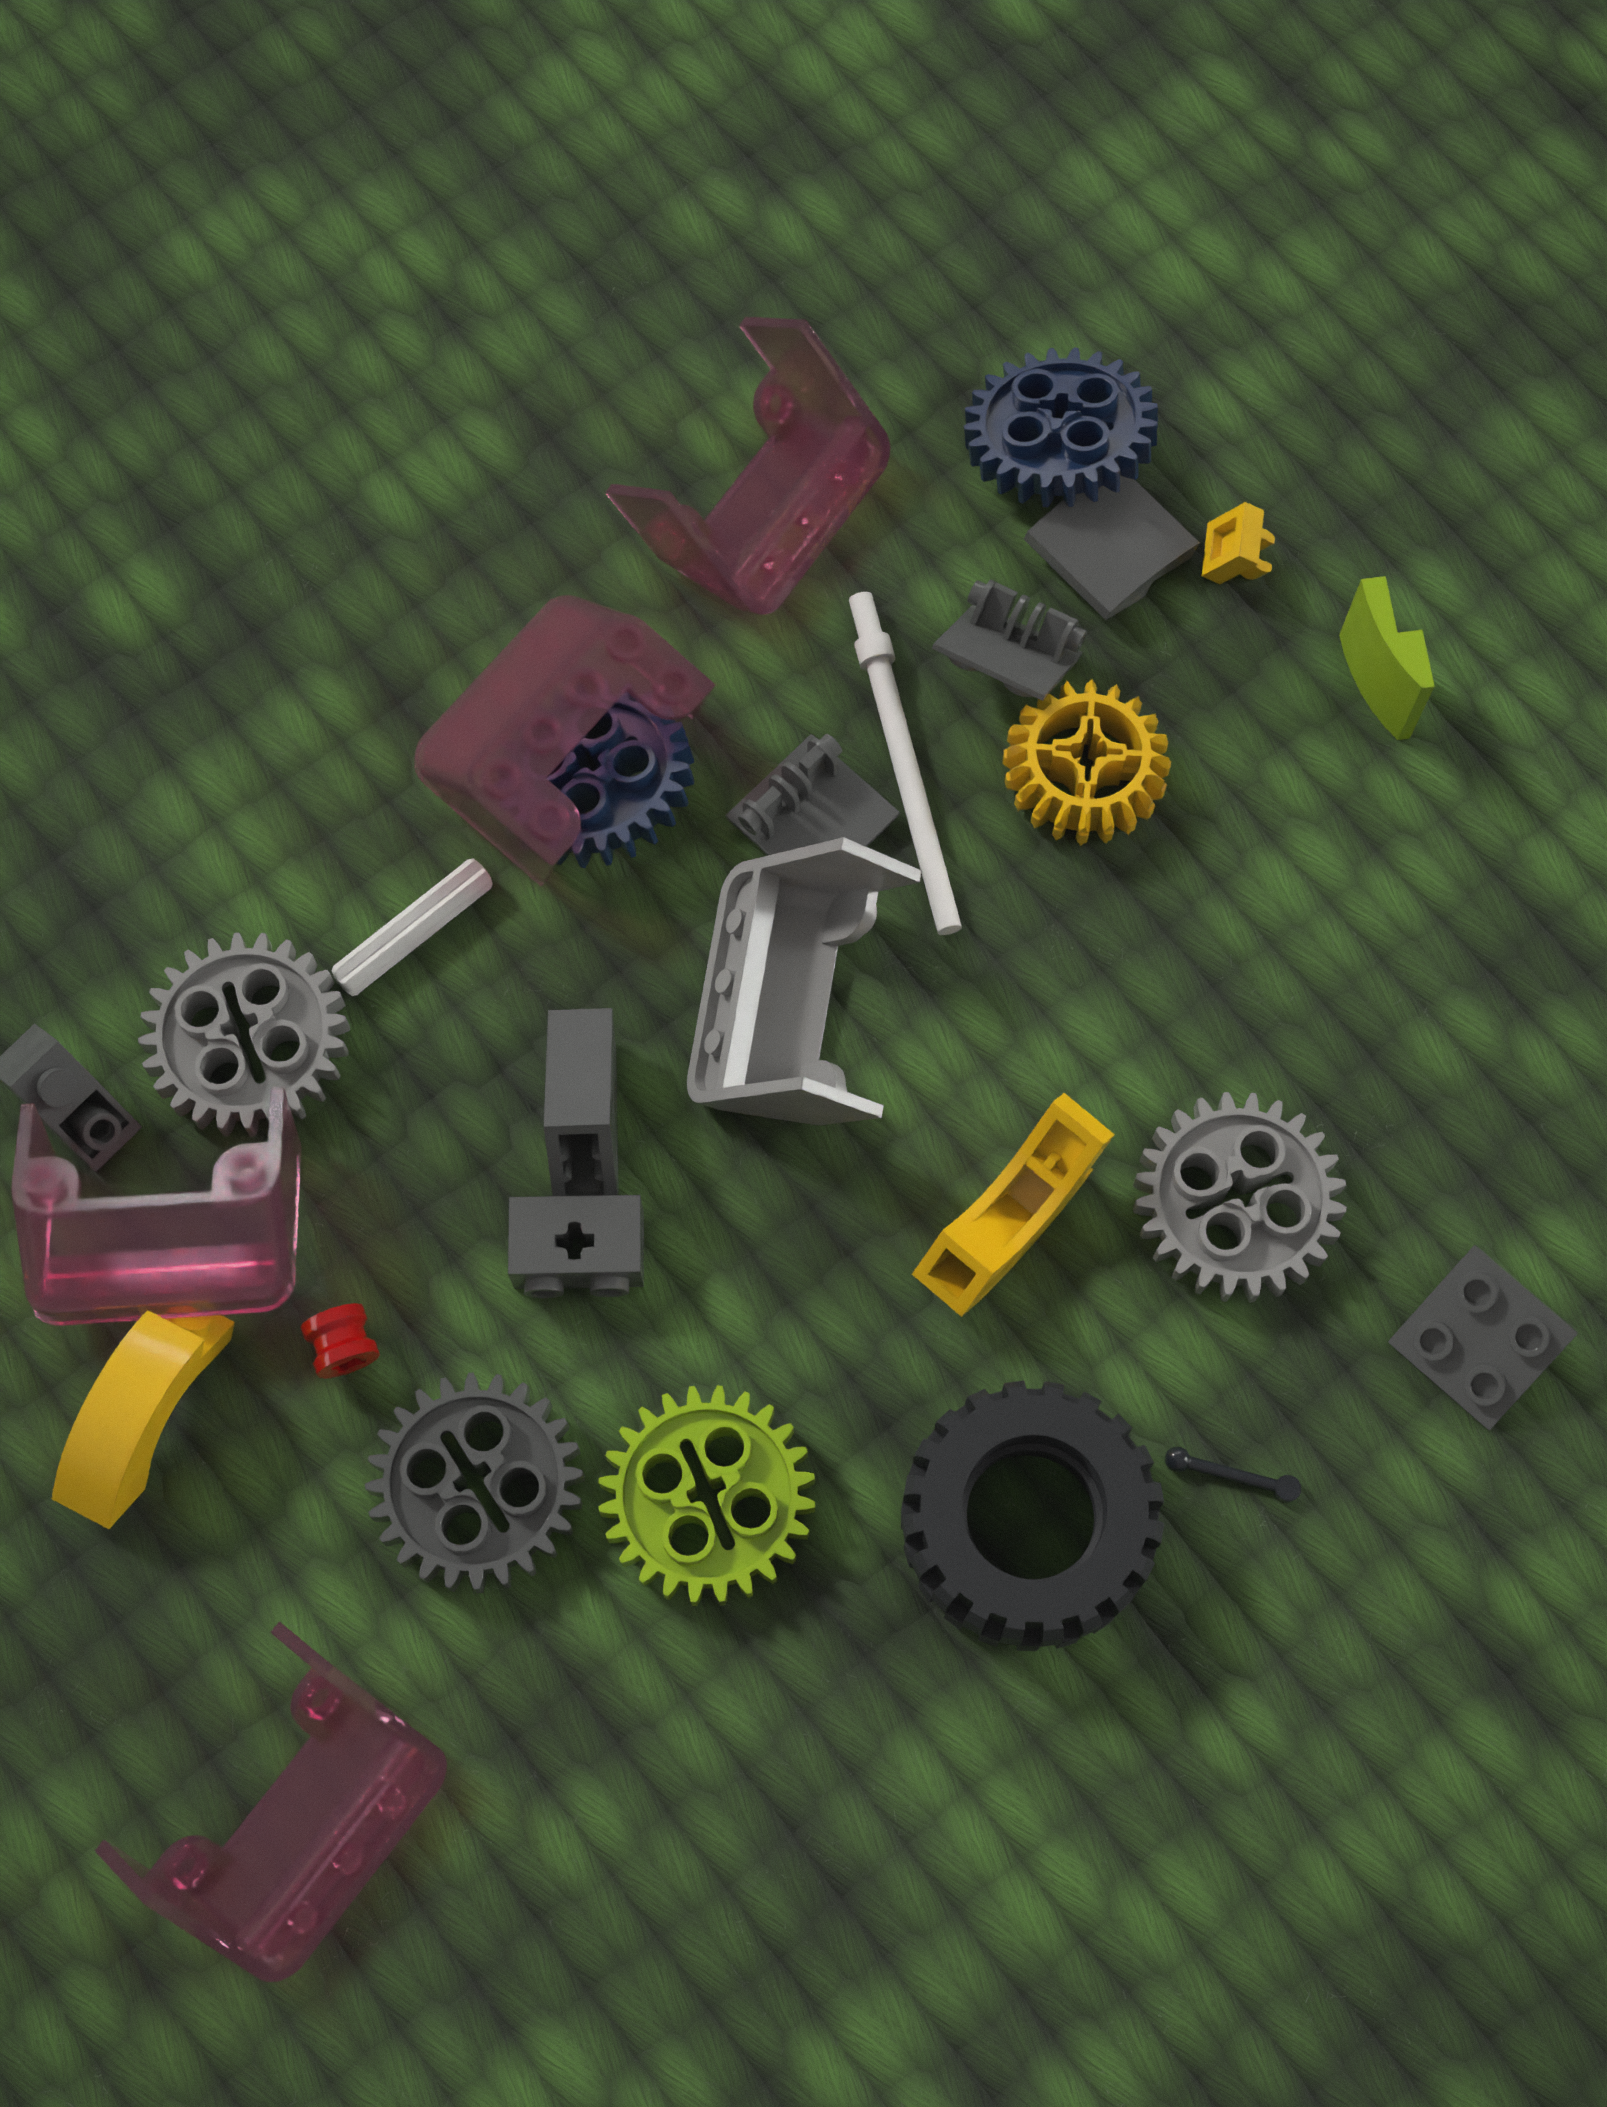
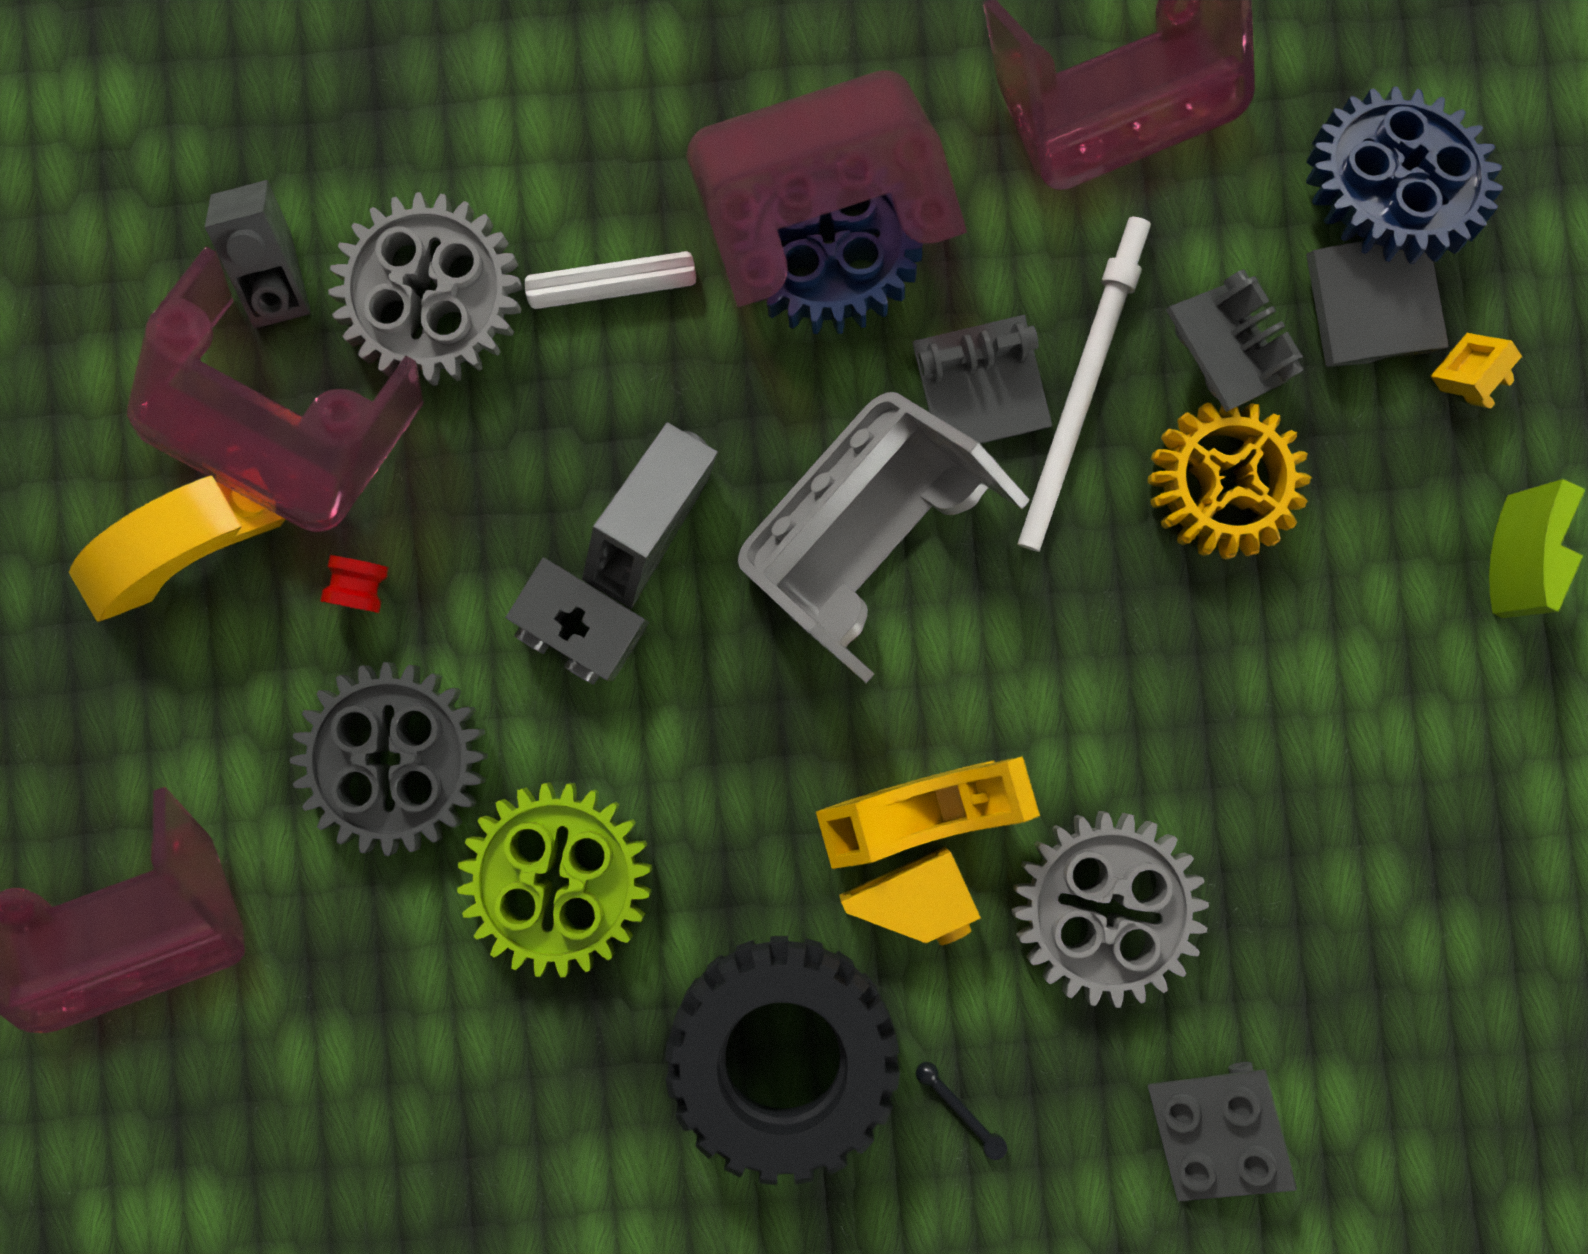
camera: 30 degrees right, 15 degrees up
none -> yellow slope [839,847,981,945]

